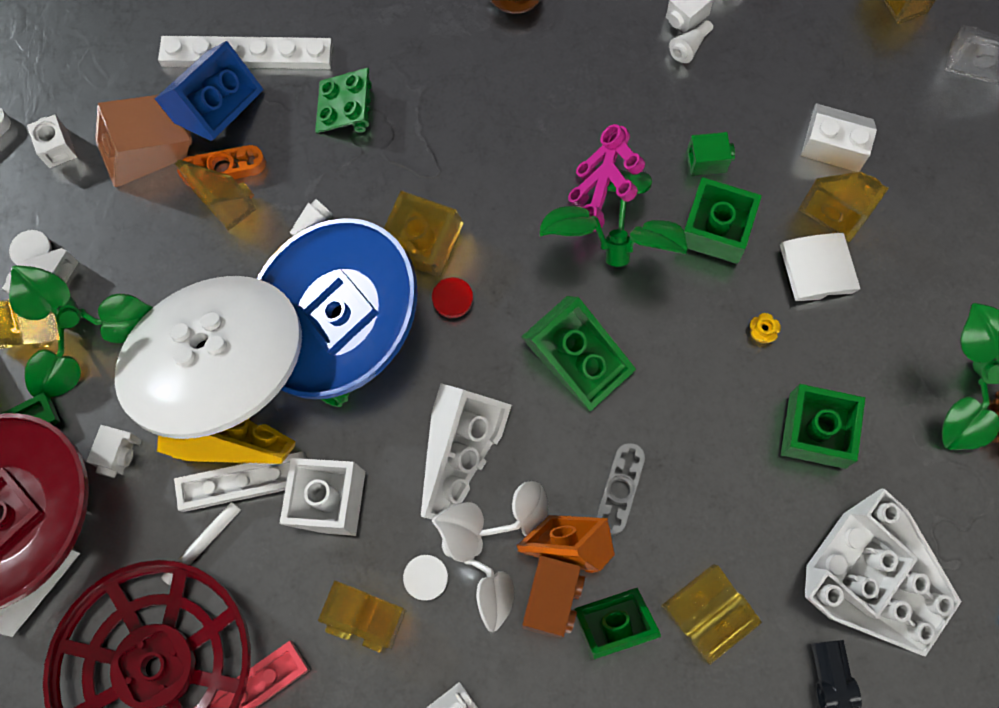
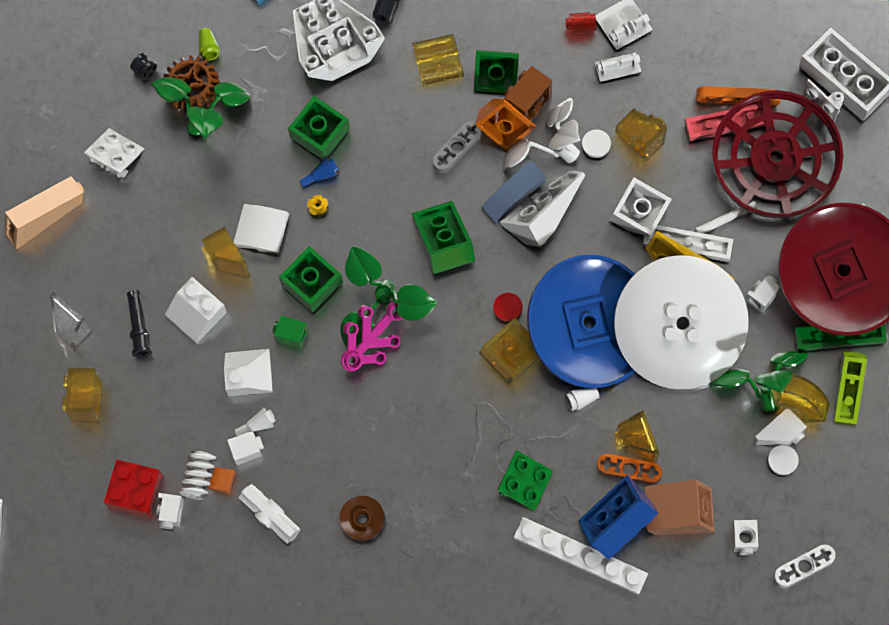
camera: 155 degrees left, 0 degrees up
none -> black pin [127,290,152,357]
none -> white slope [224,349,273,396]
none -> blue cone [300,157,339,187]
none -> sand blue slope [481,160,546,224]

